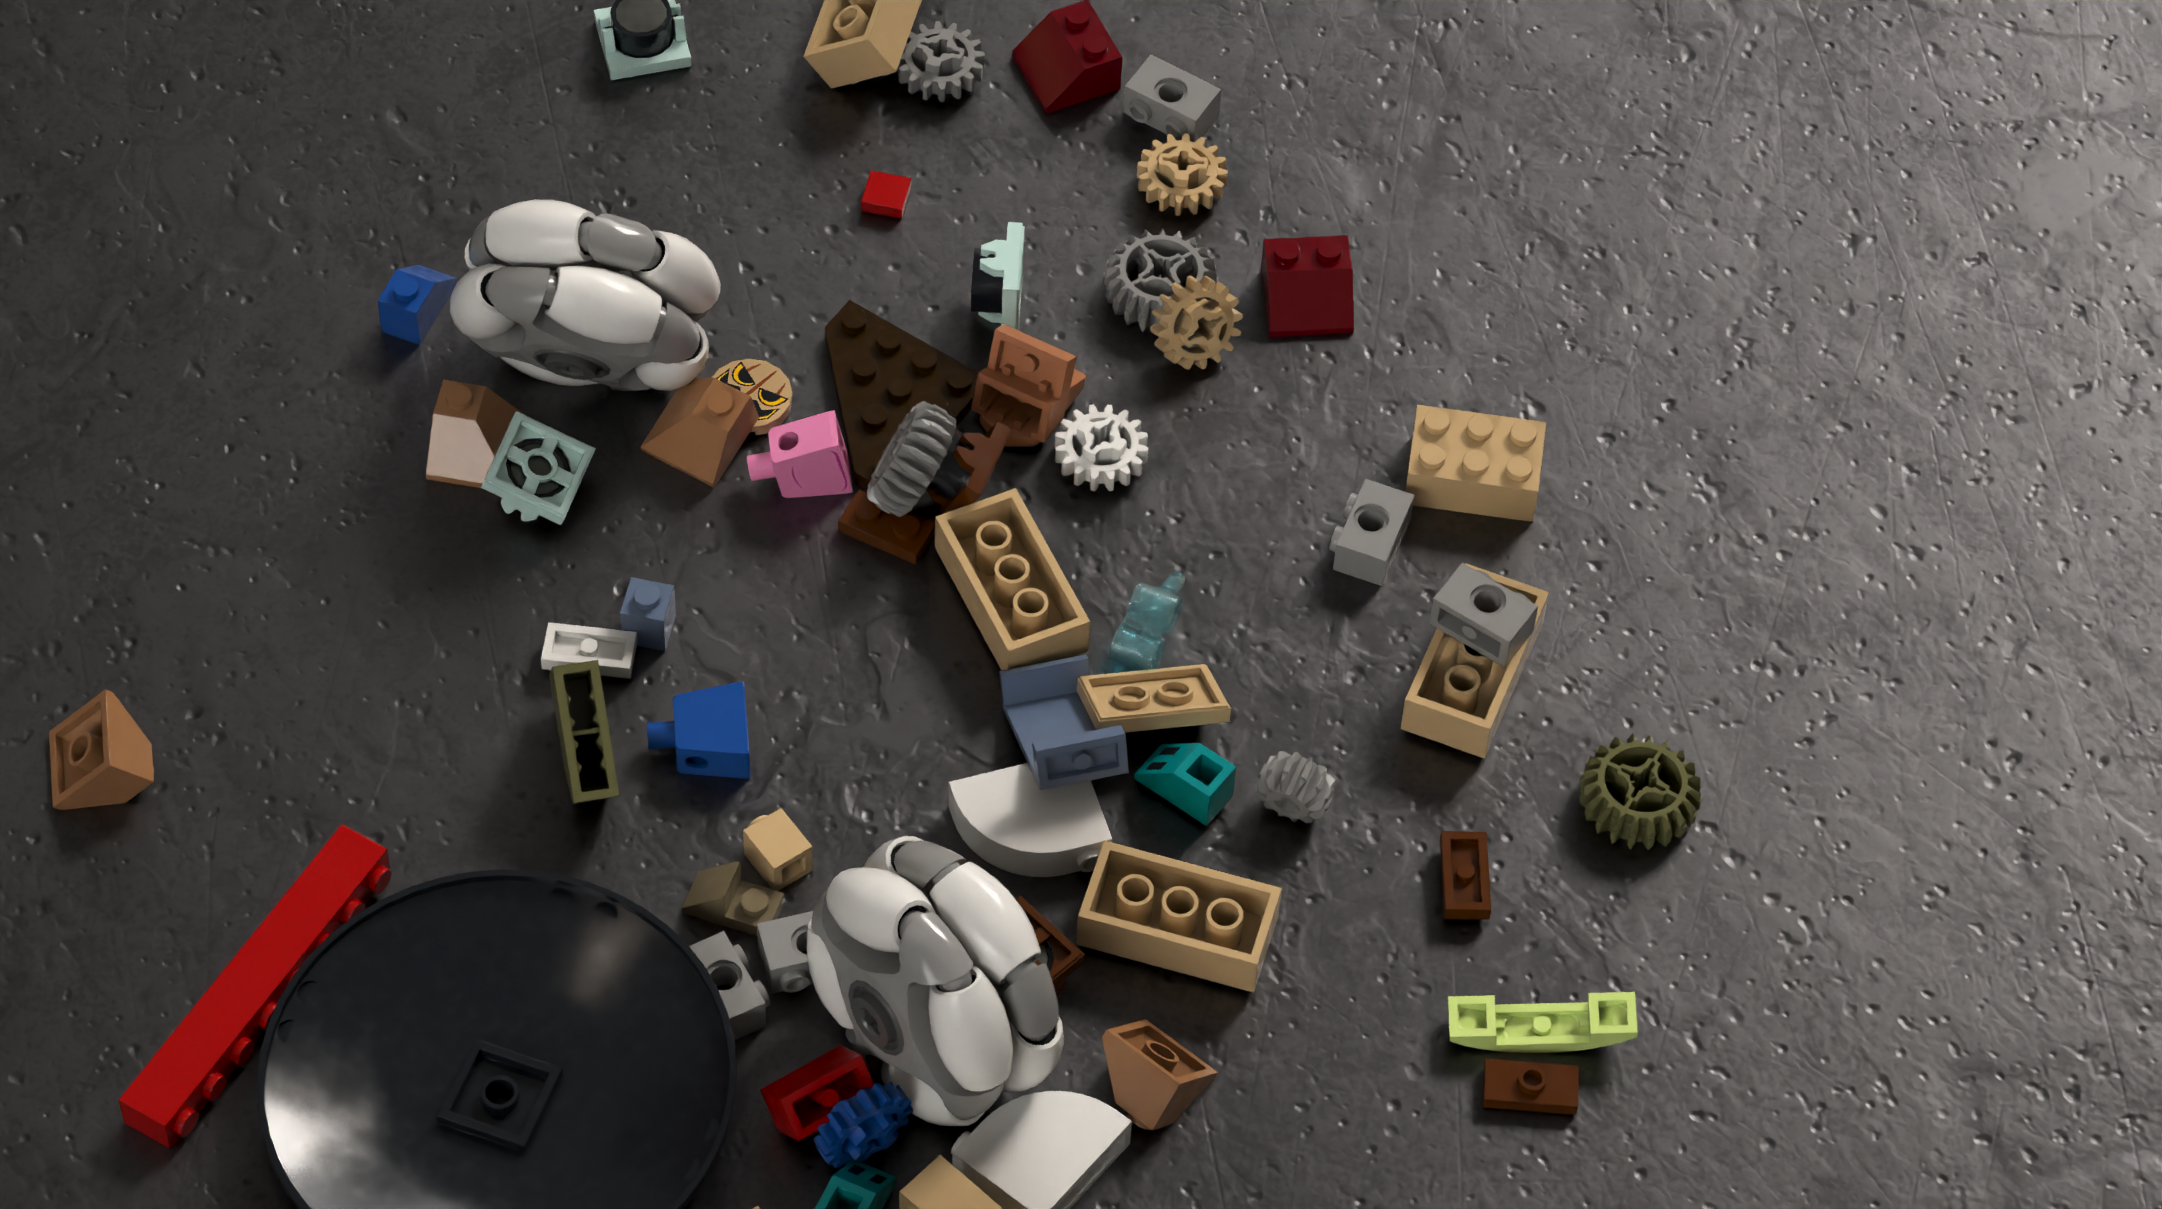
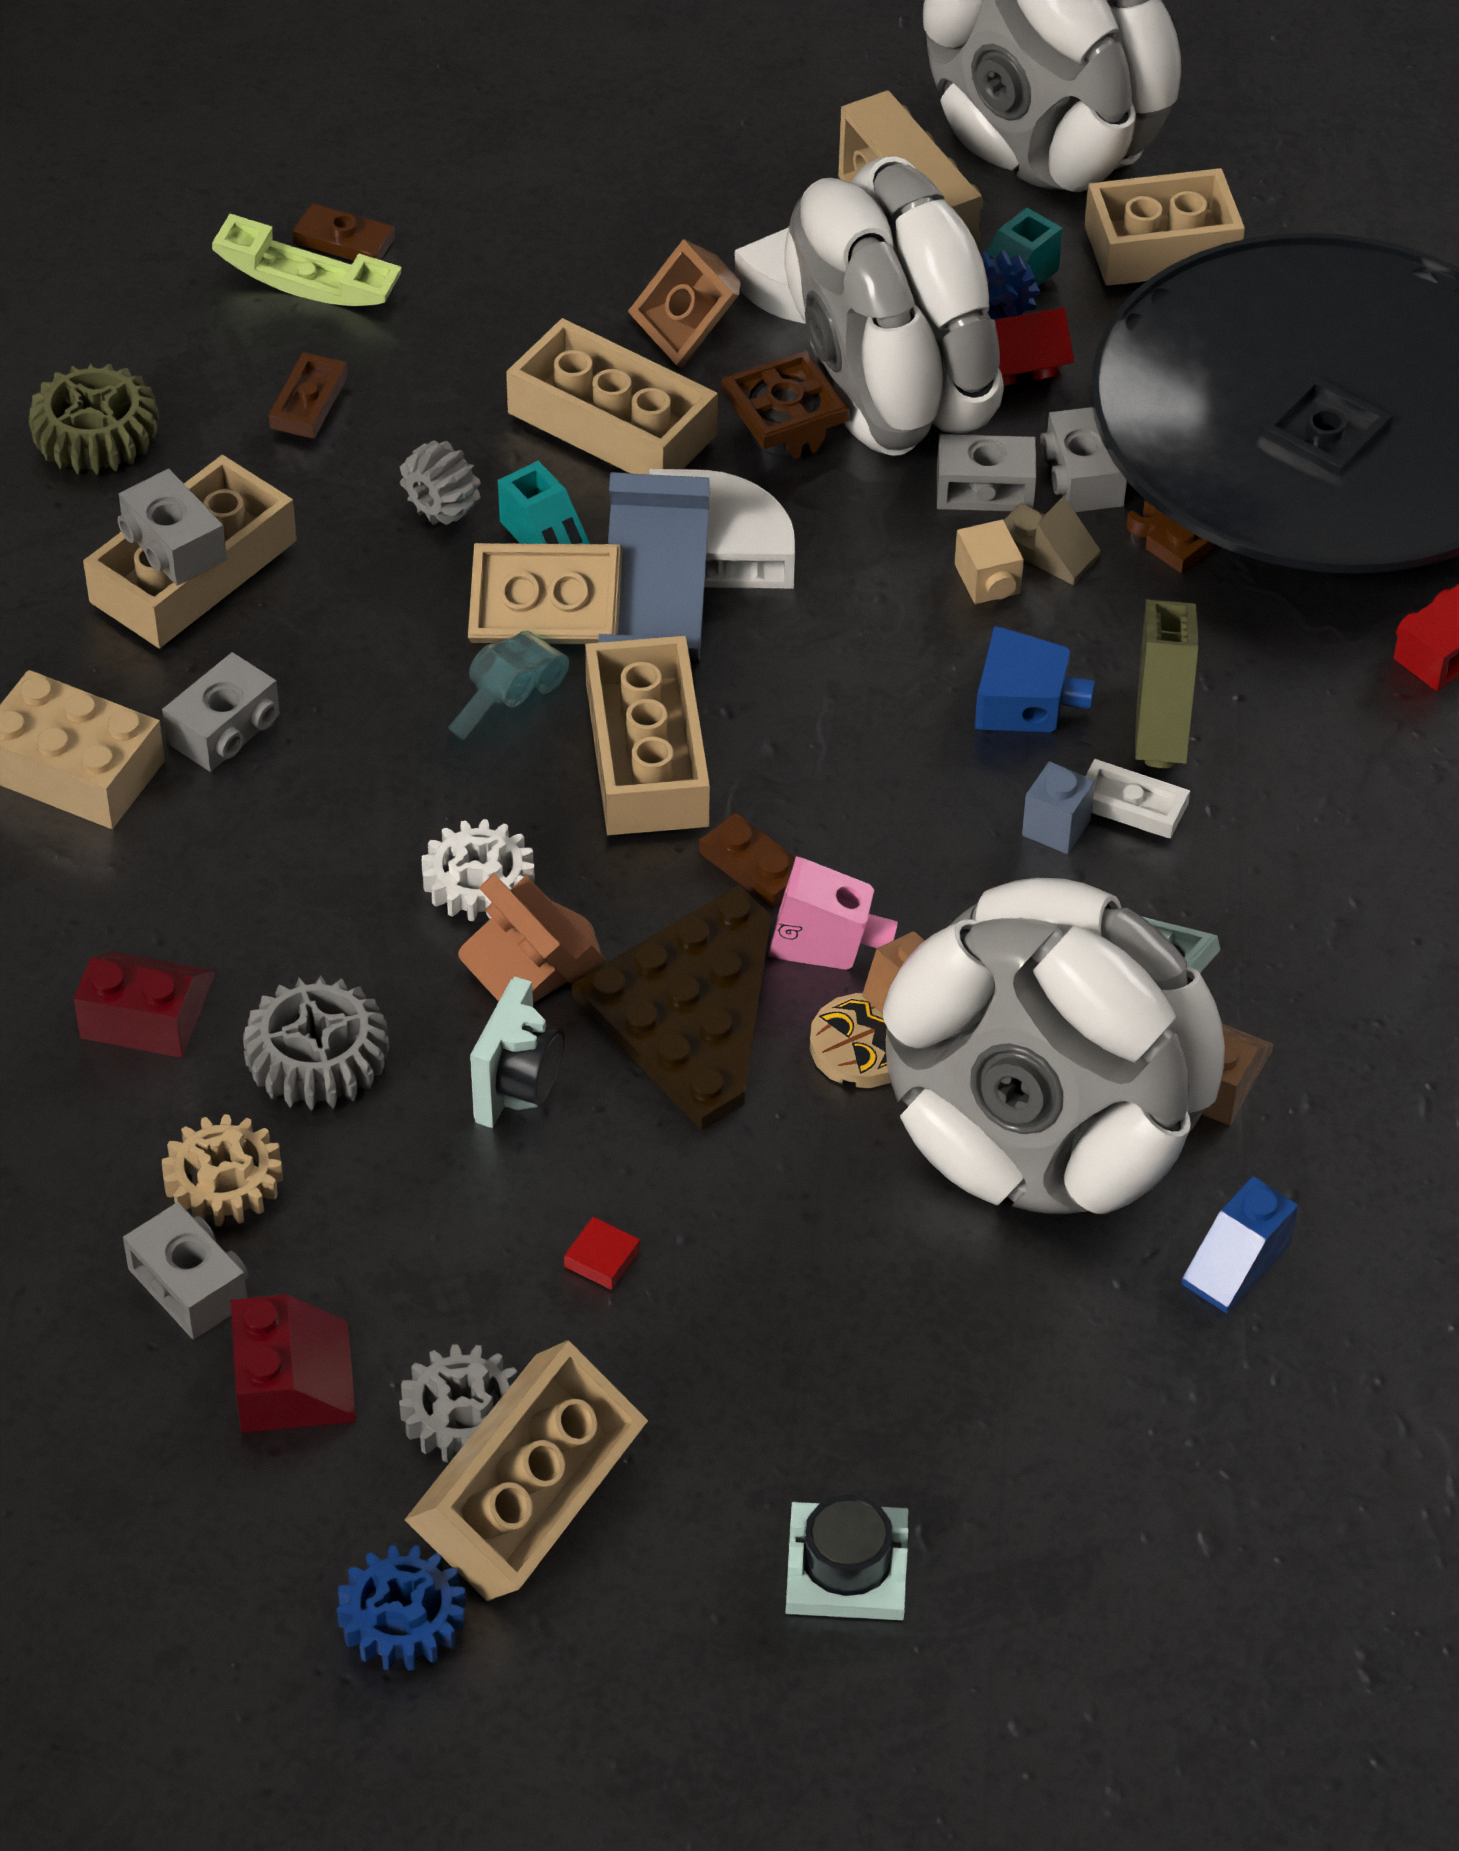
camera: 160 degrees left, 5 degrees down
light grey gear [867,401,956,517] -> none
reddish brown piece [926,421,1011,522] -> none
tan gear [1150,276,1243,370] -> none

